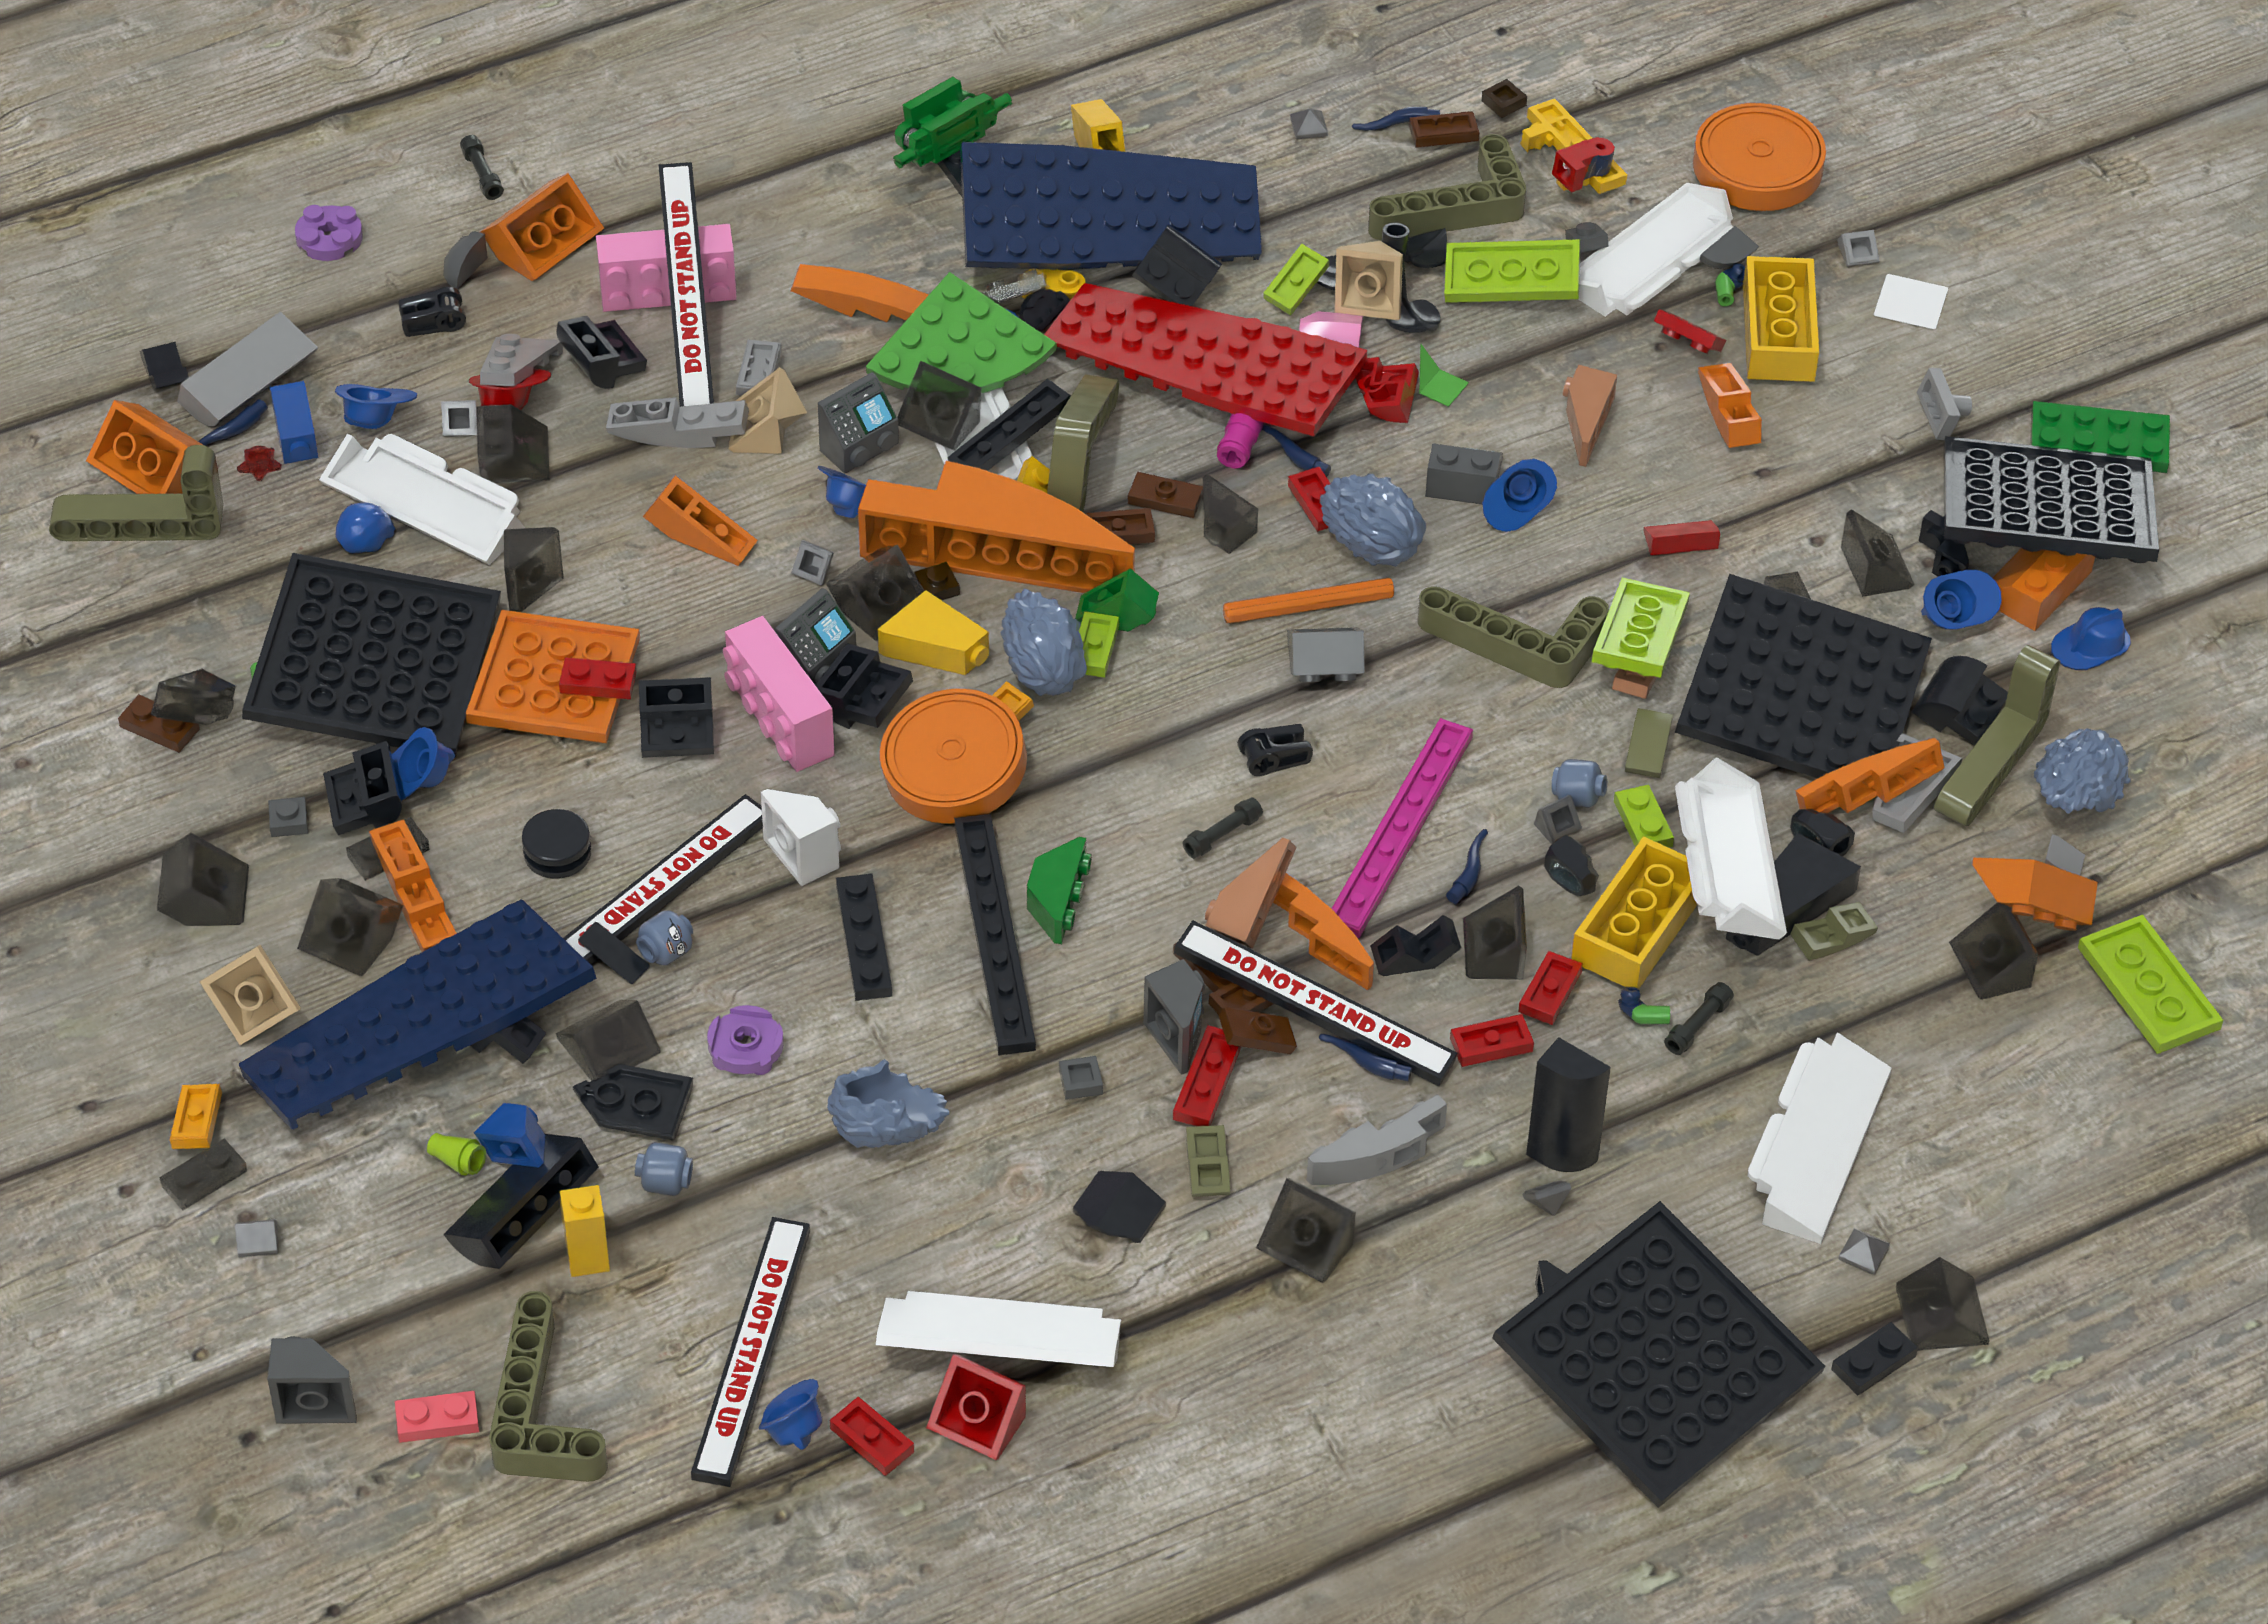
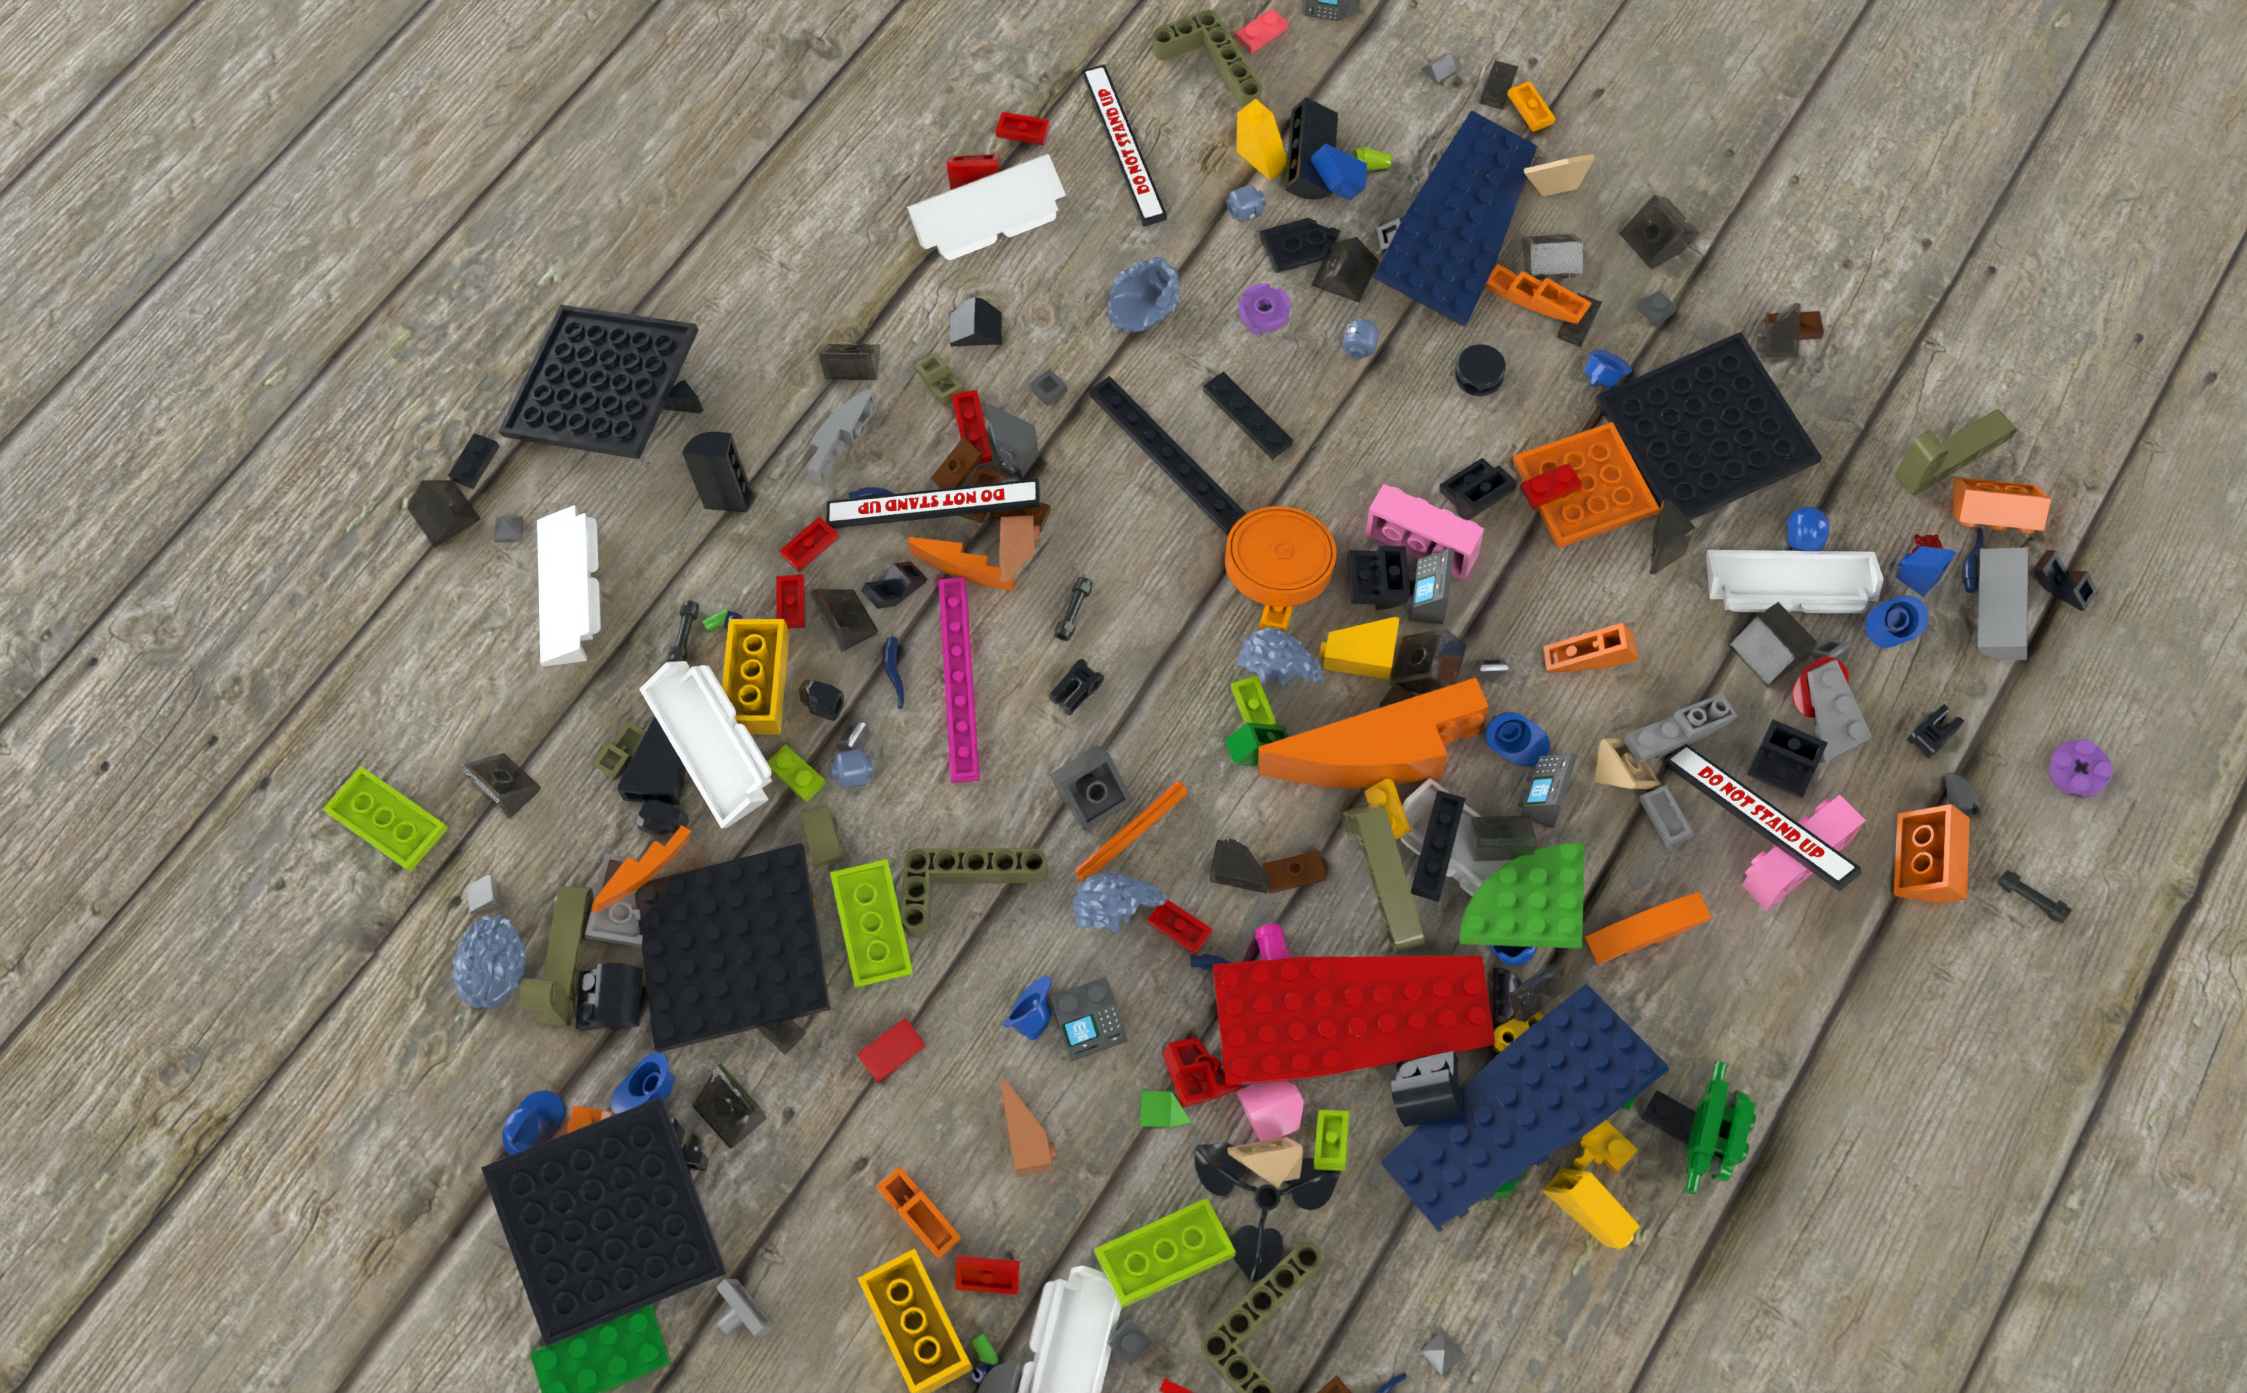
camera: 155 degrees right, 15 degrees up
black brick [323,741,402,835] -> none
tile [563,794,763,965] -> none
black sticker [578,922,650,984] -> none
blue piece [759,1379,823,1450] -> none
white slope [761,789,841,886] -> none
green slope [1027,837,1092,945] -> none
reddish brown plate [1084,508,1155,544] -> none
orange slope [1972,857,2098,931] -> none

